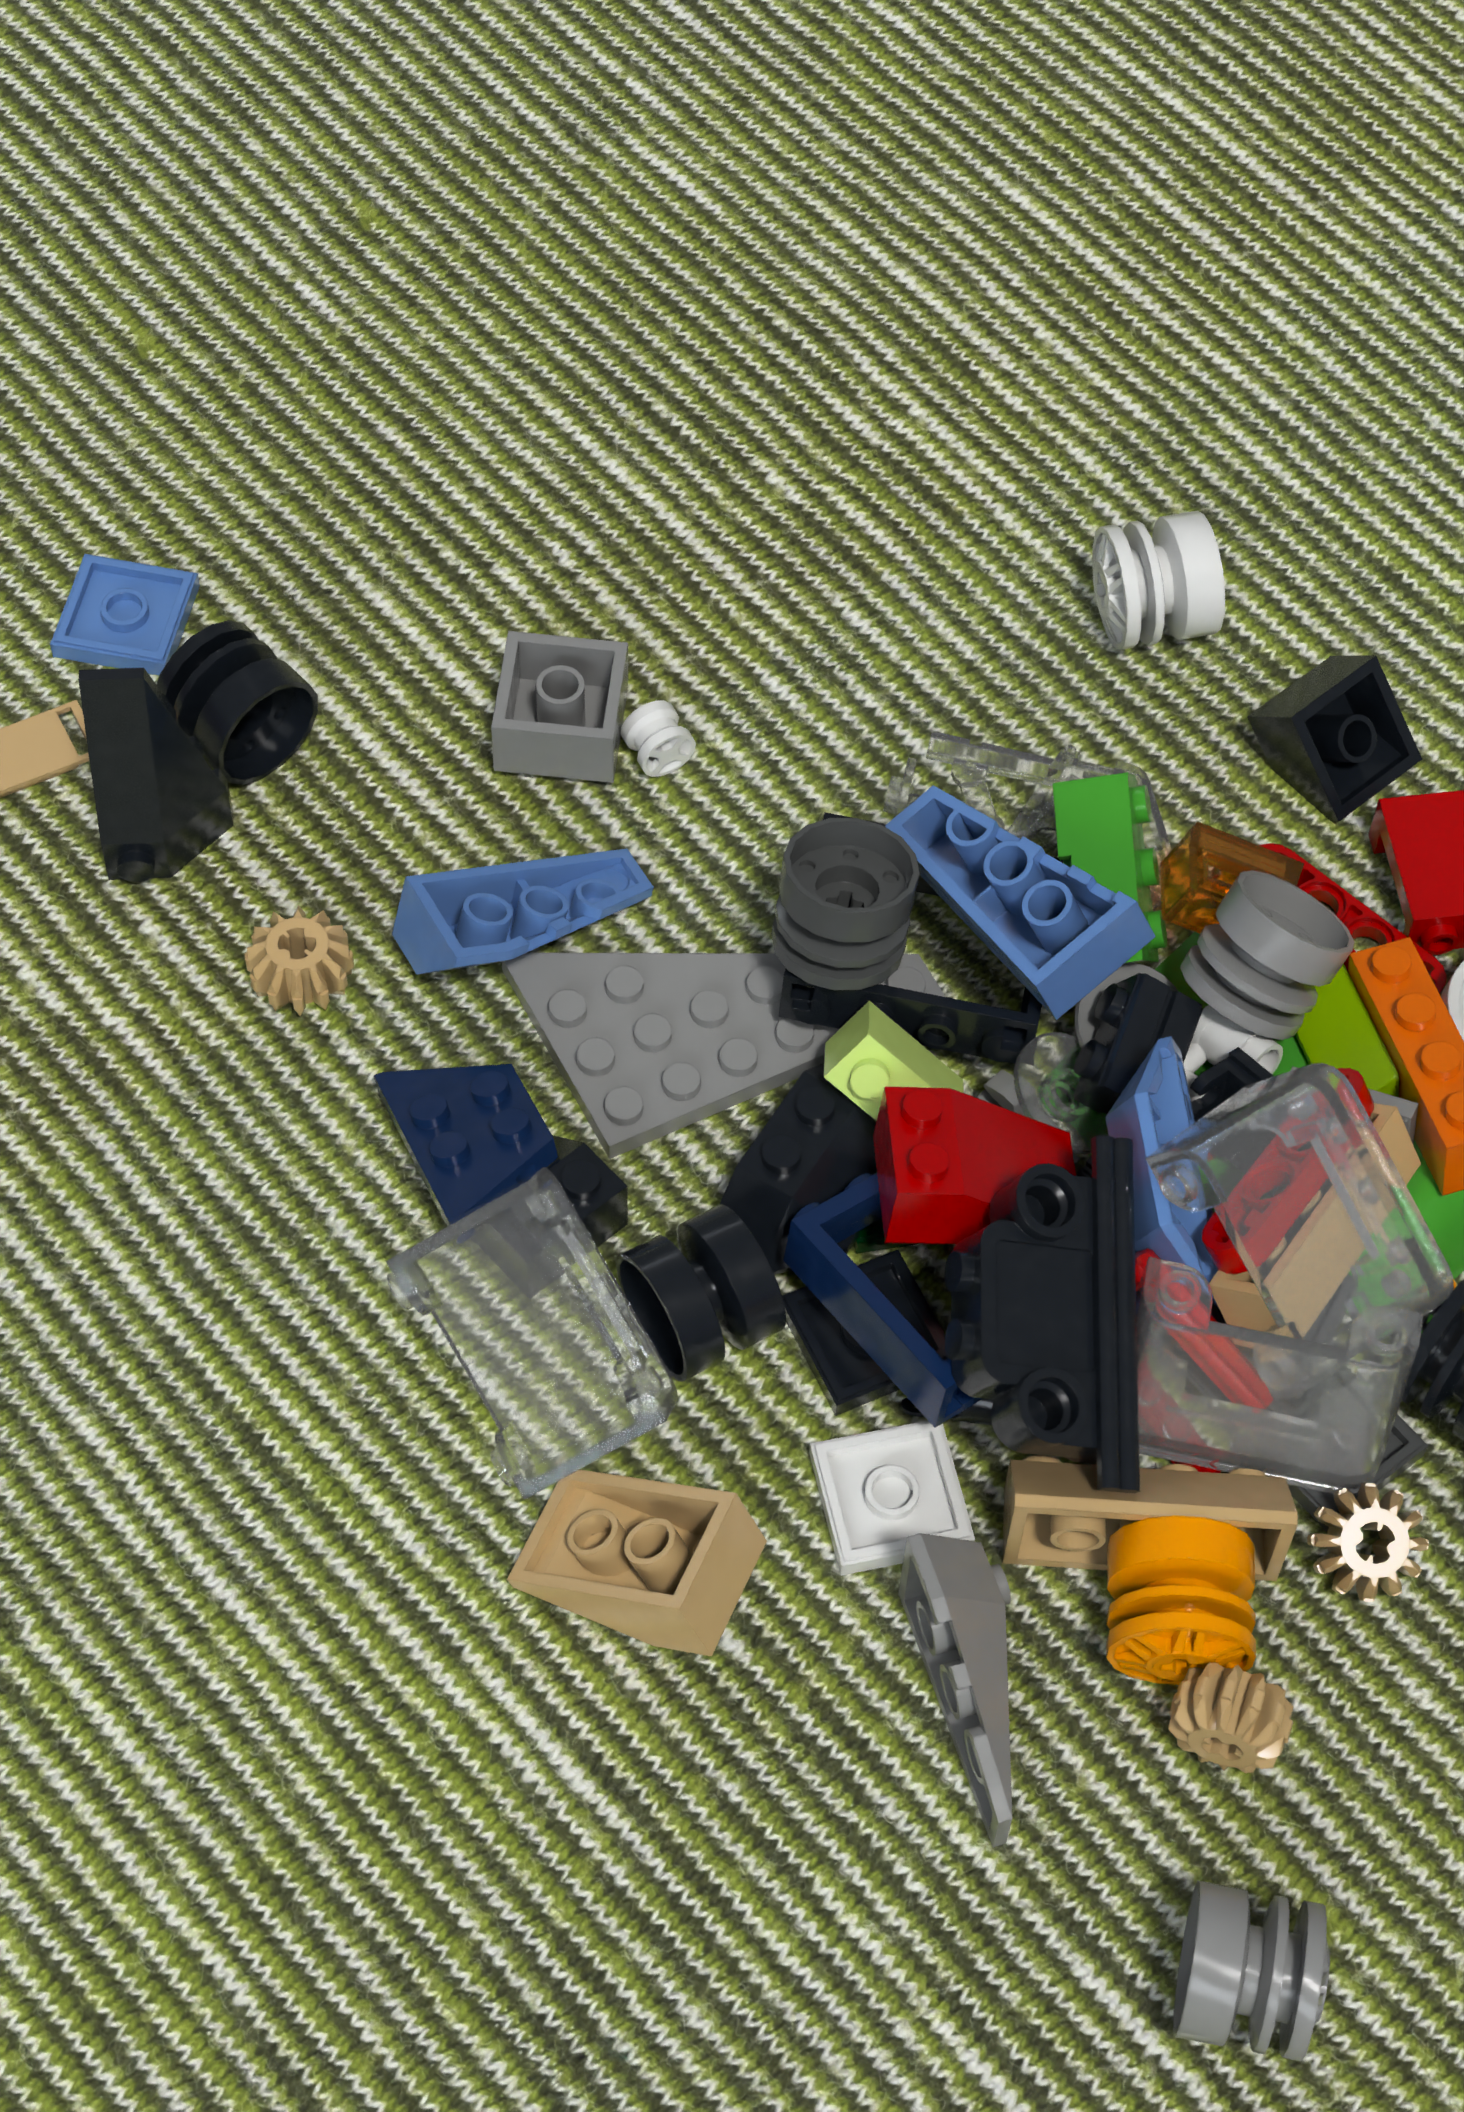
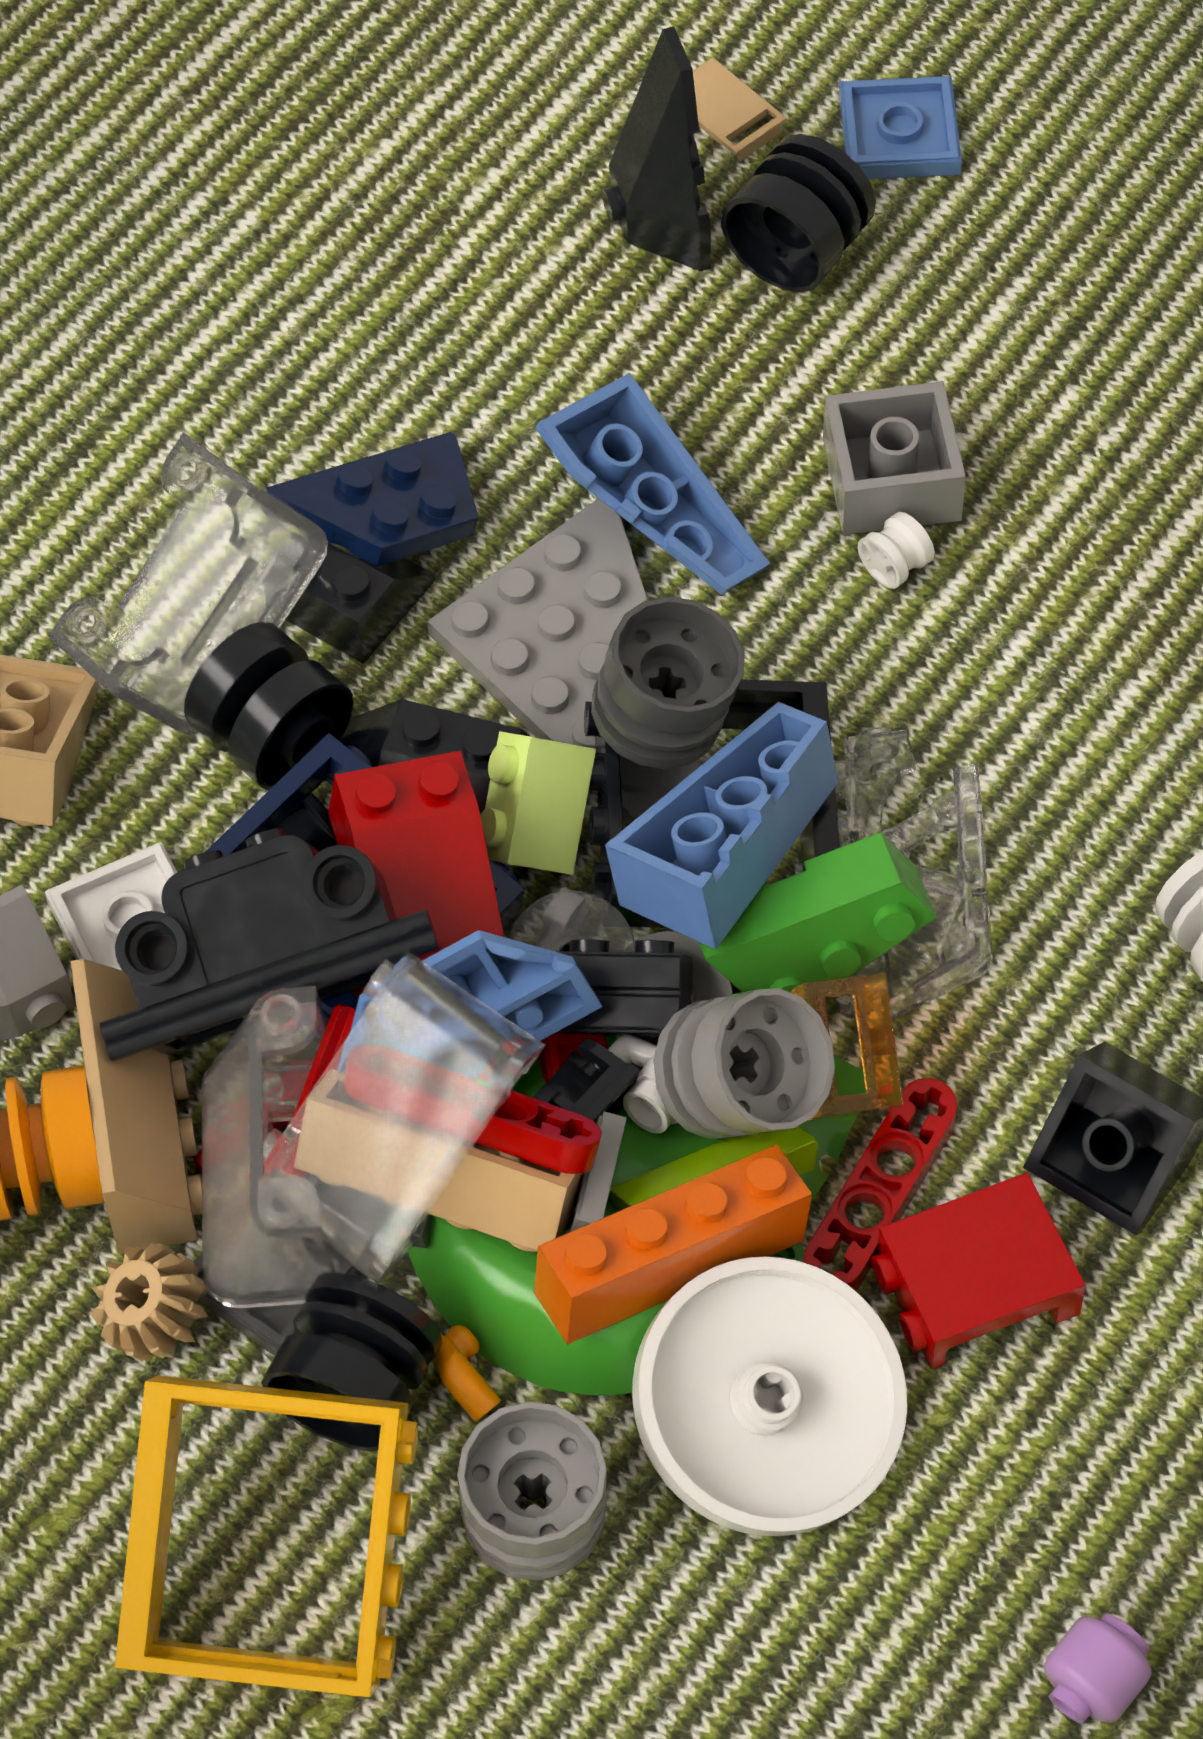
camera: 80 degrees right, 0 degrees up
tan gear [245,905,354,1017] -> none

